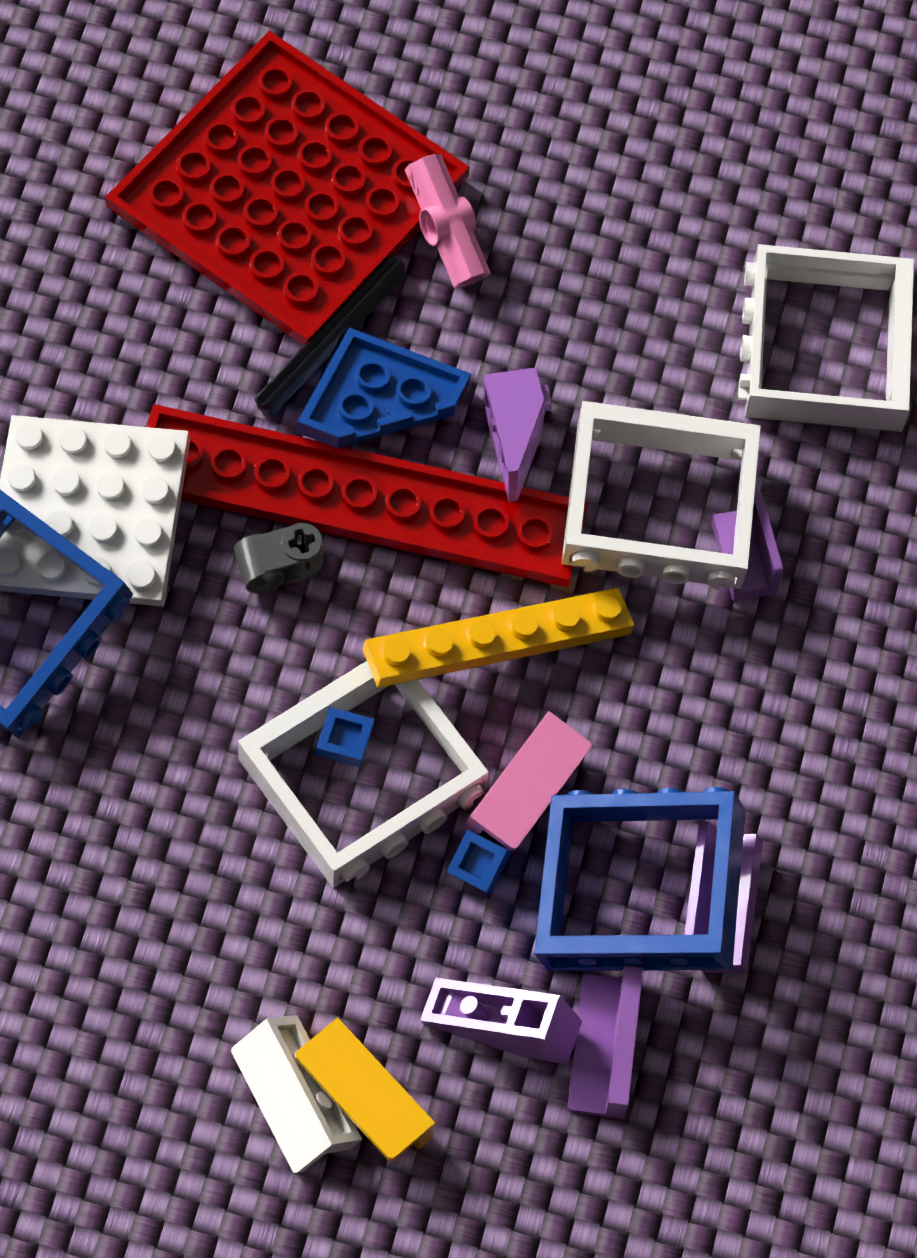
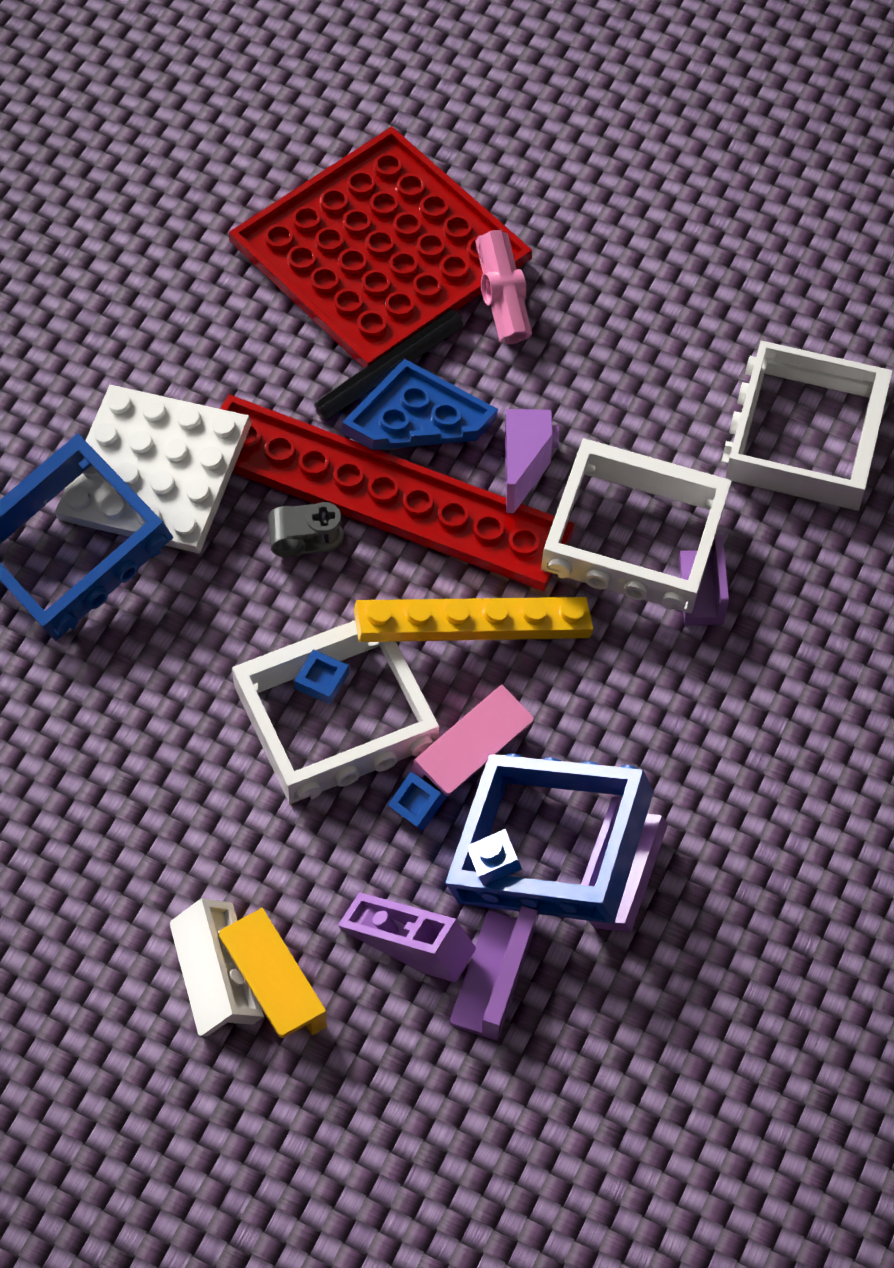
camera: 15 degrees right, 5 degrees down
none -> plate [467,829,522,886]

